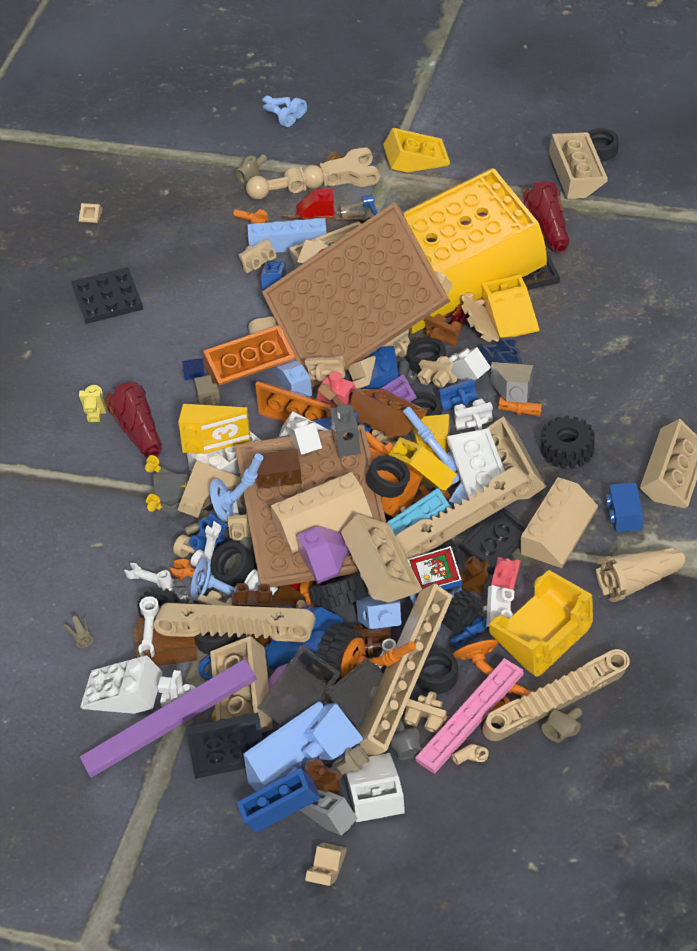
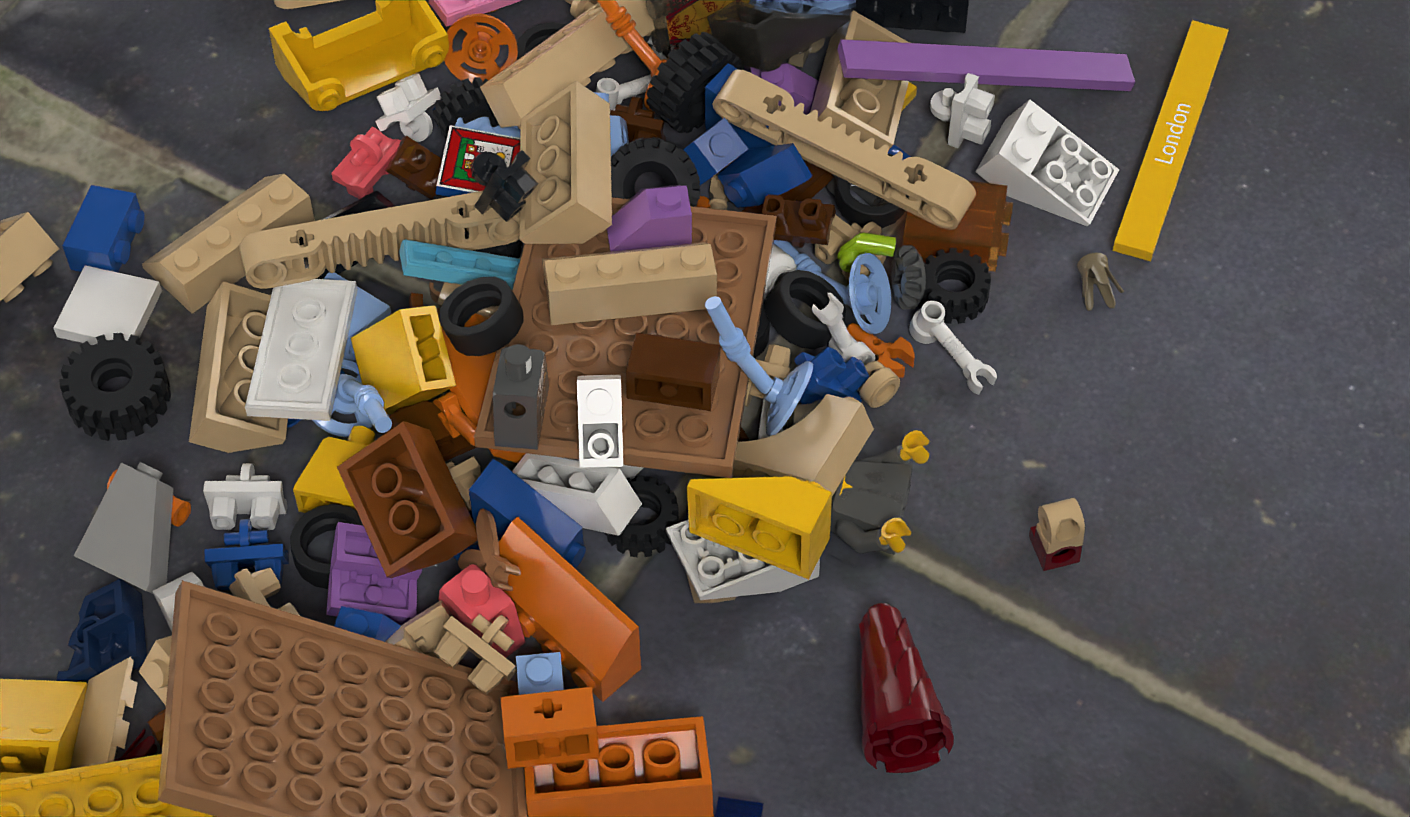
camera: 165 degrees left, 10 degrees up
light yellow hips [79,385,107,422] -> none
white brick [139,597,159,657] -> none
dark tan brick [194,375,221,406] -> none
tan cone [596,548,685,602] -> none
none -> white tile [54,266,162,345]
none -> black hips [471,150,538,222]
none -> orange brick [500,687,599,769]
none -> lime arm [838,232,896,273]
none -> tan leg [1029,498,1085,571]
none -> yellow tile [1112,20,1229,262]

